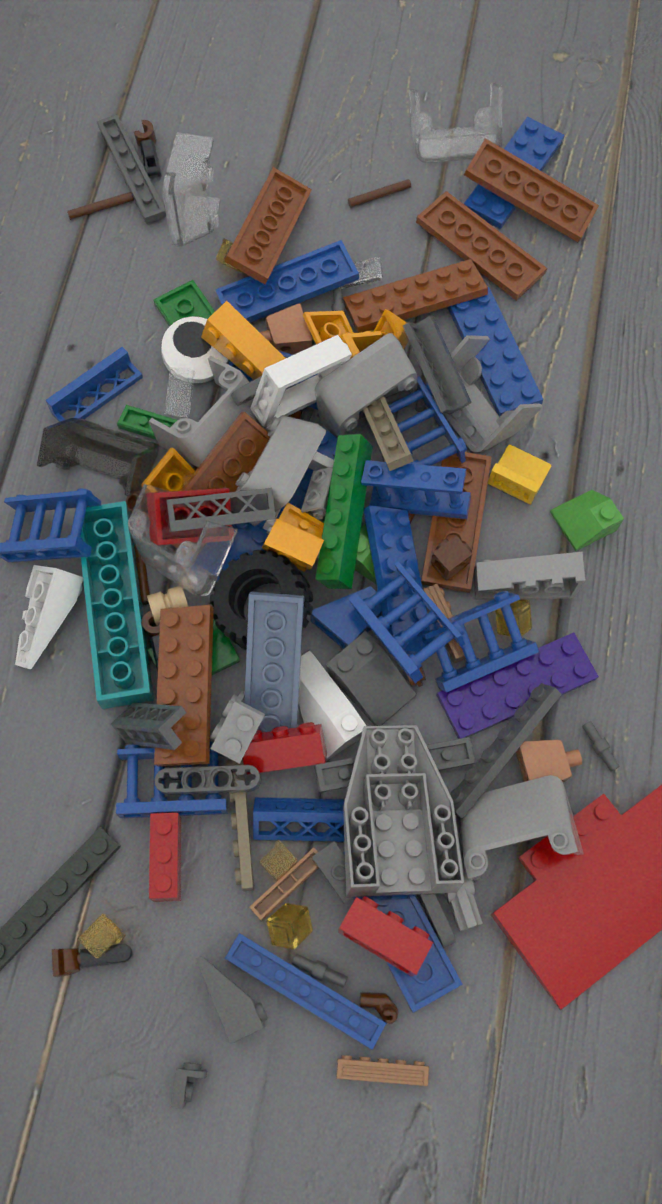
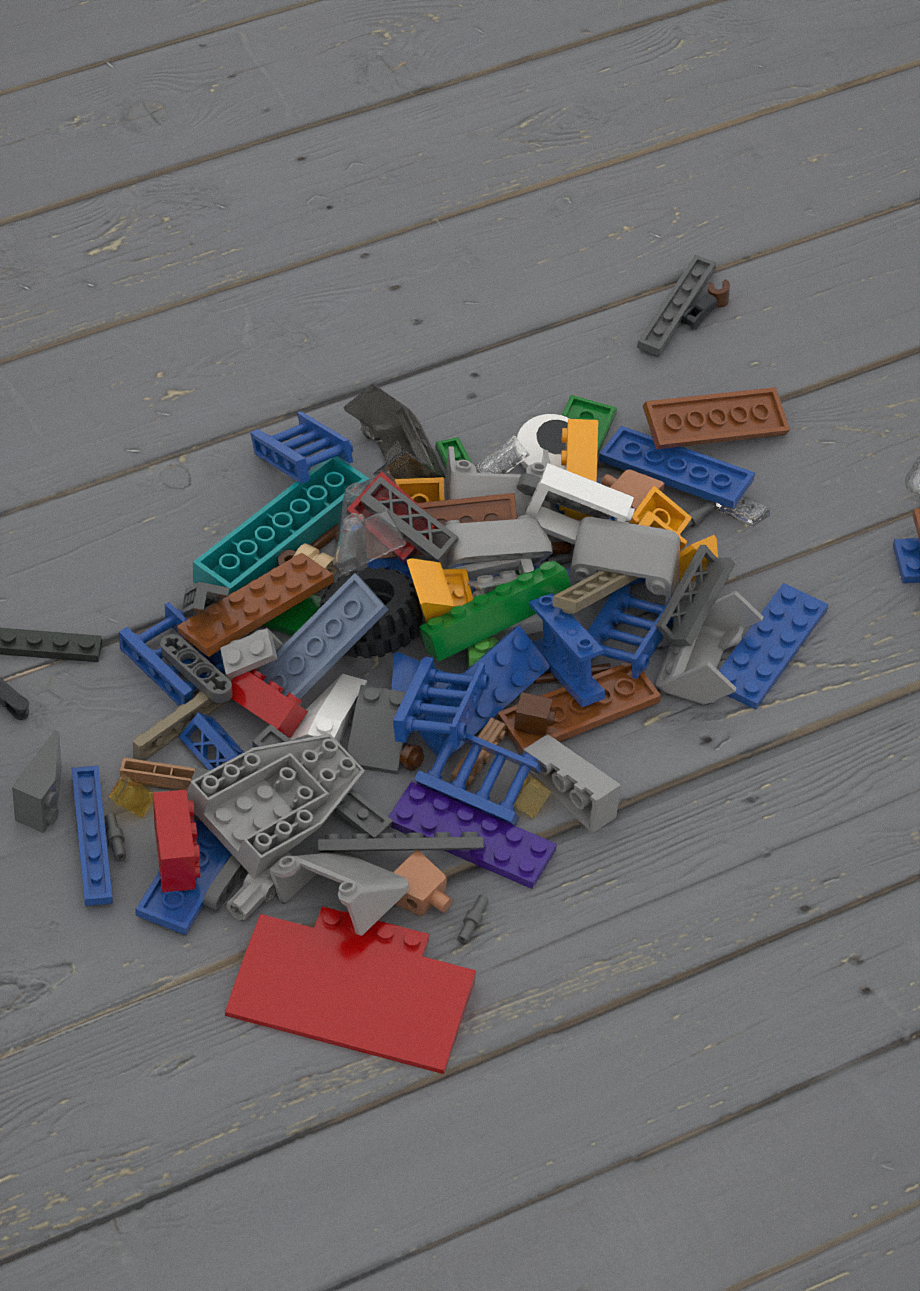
camera: 50 degrees right, 20 degrees down
white wedge [15,565,83,669] -> none
blue fence [46,347,143,431] -> none
reddish brown bar [67,192,134,220] -> none
clear yellow panel [77,913,126,959] -> none
red brick [149,813,181,902] -> none
clear windscreen [163,133,220,247] -> none
clear yellow panel [259,840,298,882] -> none
medium nougat piece [336,1055,429,1086] -> none
dark orange plate [343,259,488,333] -> none
reddish brown bar [348,179,411,208] -> none
reddish brown arm [360,992,398,1024] -> none
dark orange plate [416,191,547,301] -> none
yellow bracket [488,445,551,505] -> none
bright green slope [550,490,624,551] -> none

